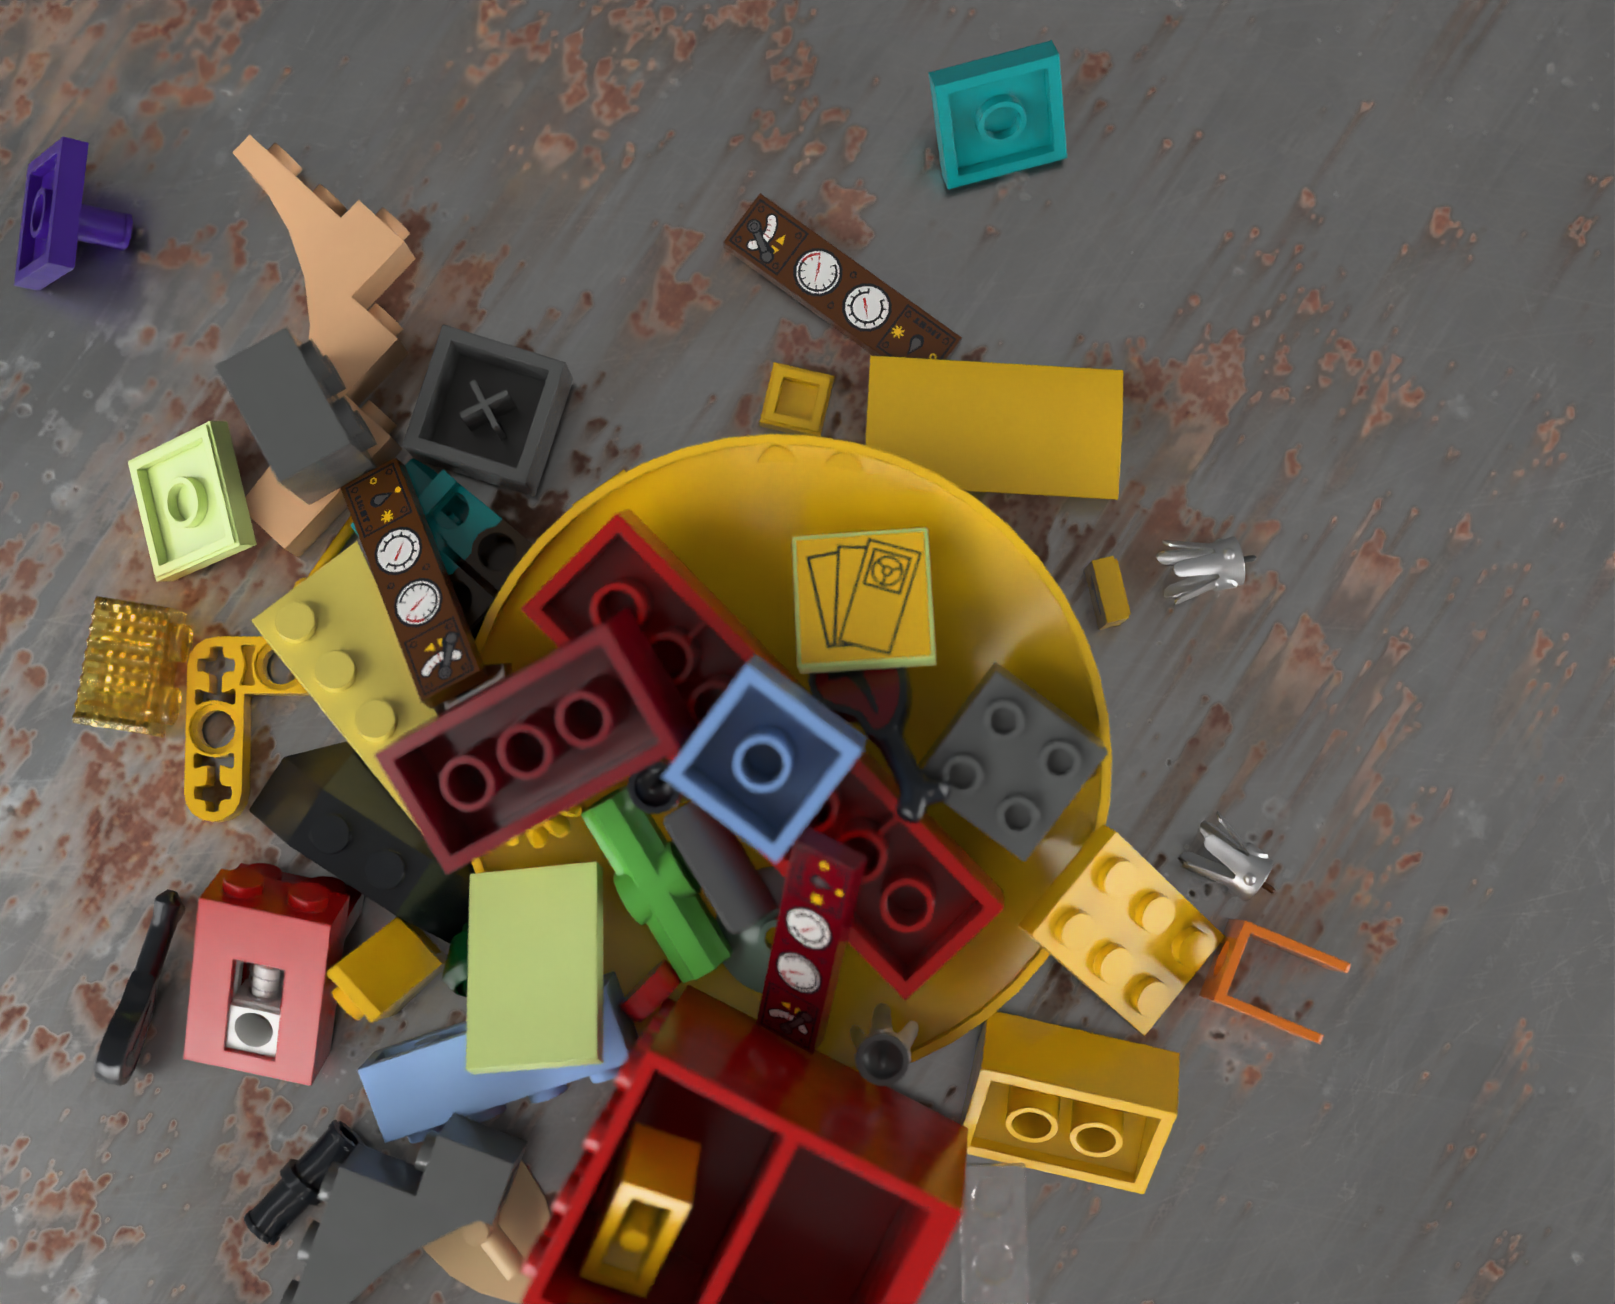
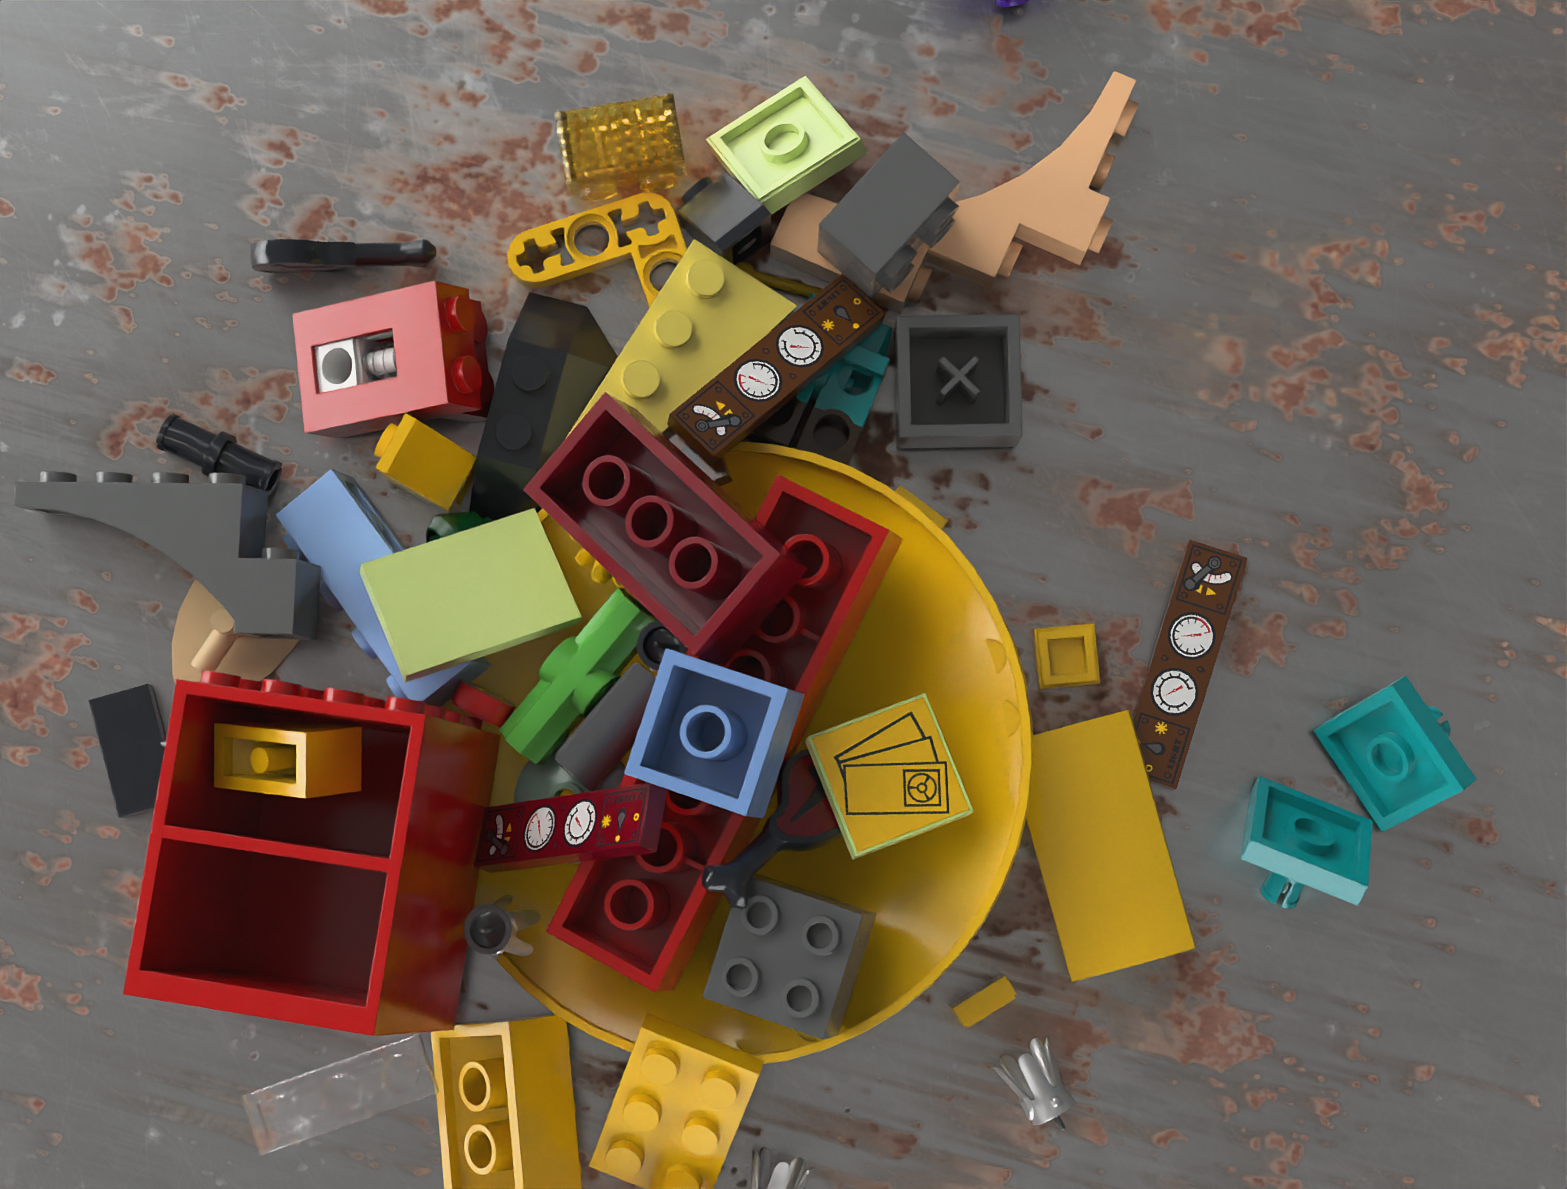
camera: 70 degrees right, 0 degrees up
none -> black slope [678,172,771,265]
none -> teal tile [1241,776,1373,909]

